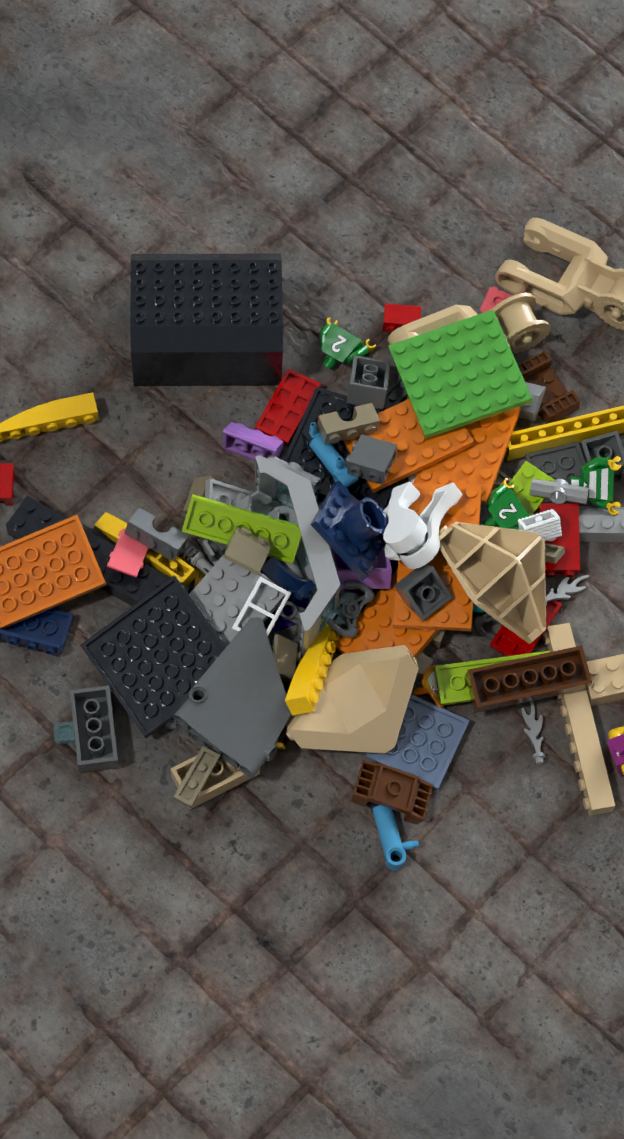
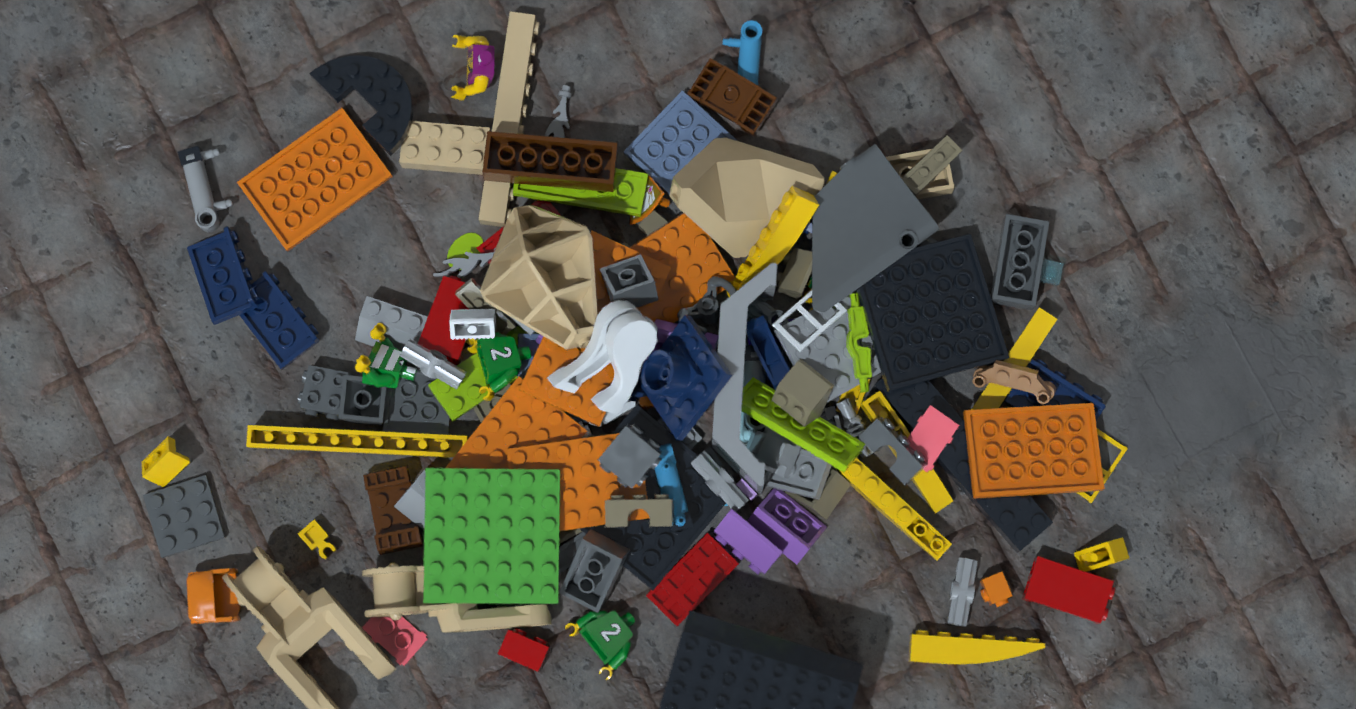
camera: 155 degrees left, 15 degrees up
none -> yellow plate [298,519,337,560]
none -> lime sticker [447,233,483,270]
none -> medium lavender slope [747,488,827,565]
none -> yellow slope [838,458,952,560]
none -> lime piece [846,293,872,393]
none -> light grey piece [947,558,978,627]
none -> yellow slope [971,307,1057,410]
none -> medium nougat plate [973,360,1056,404]
none -> orange brick [980,572,1012,607]

